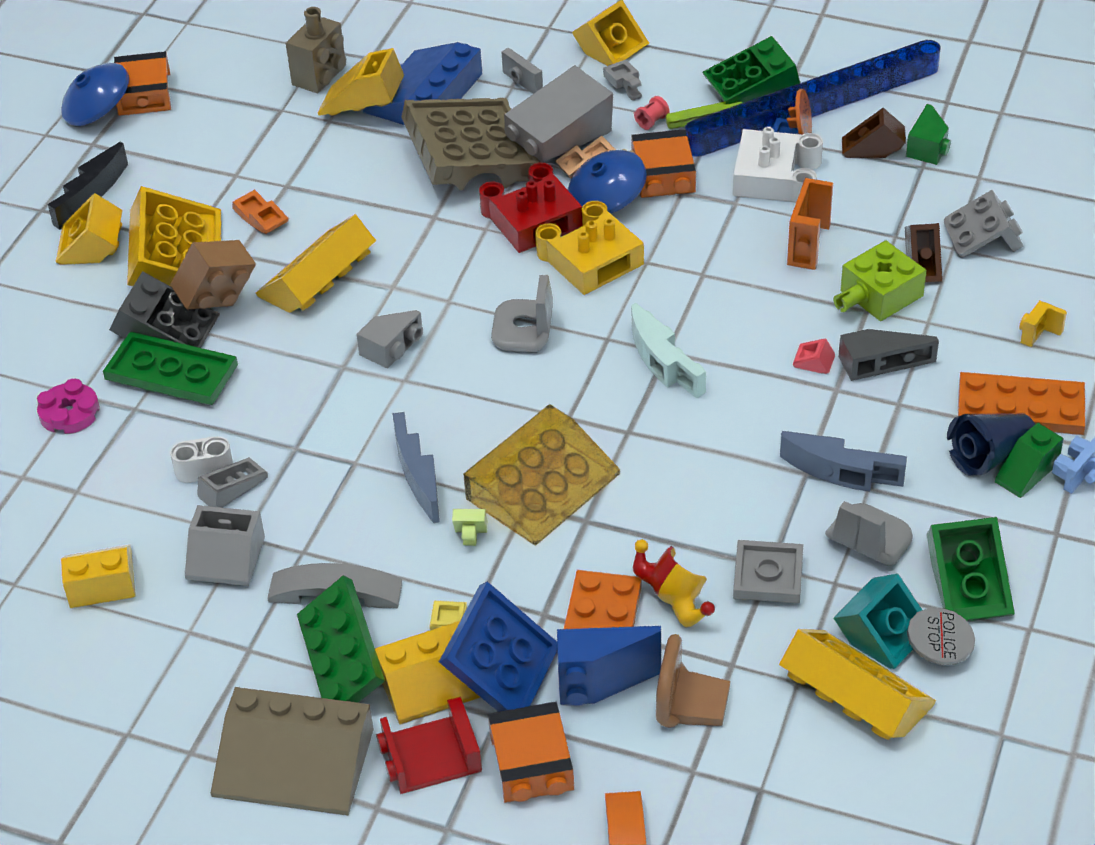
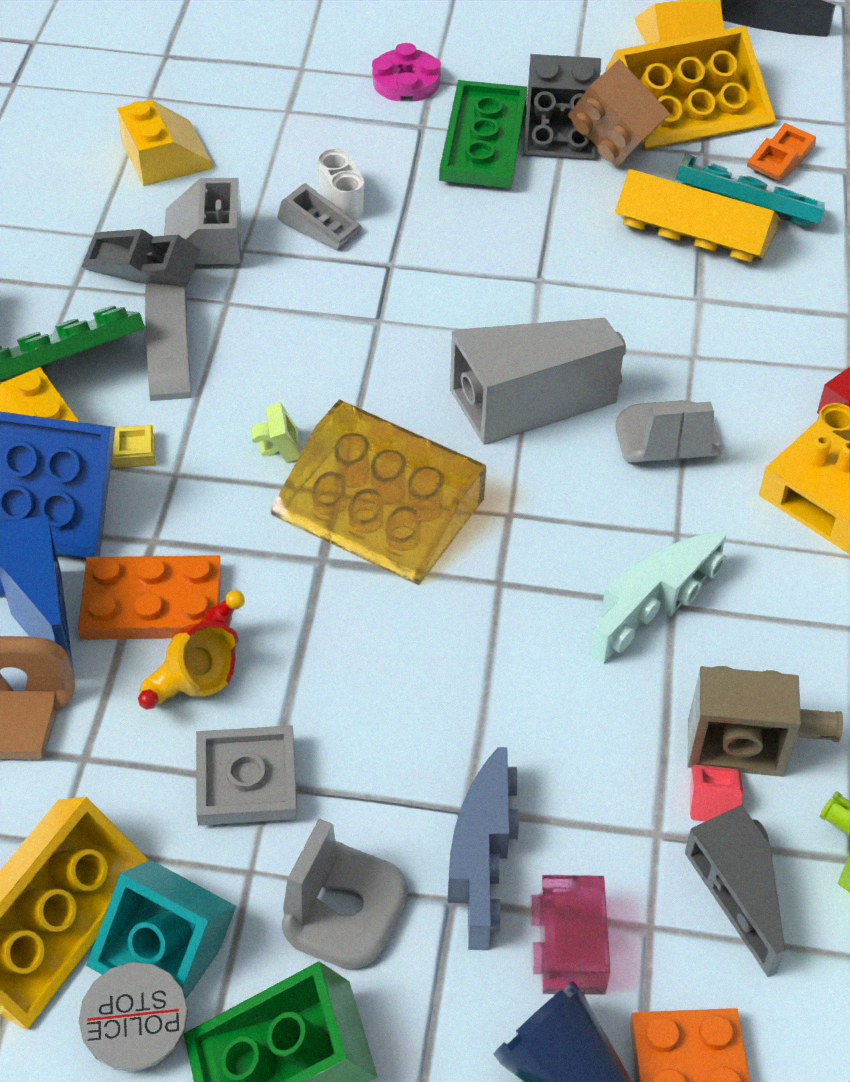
camera: 75 degrees right, 5 degrees up
light grey slope [356,310,423,369] -> none
sand blue slope [392,412,440,523] -> none
none -> dark grey slope [82,229,200,285]
none -> light grey slope [450,317,626,445]
none -> clear pink brick [530,875,610,995]
none -> teal wing [675,153,825,226]
none -> dark tan brick [687,666,843,777]

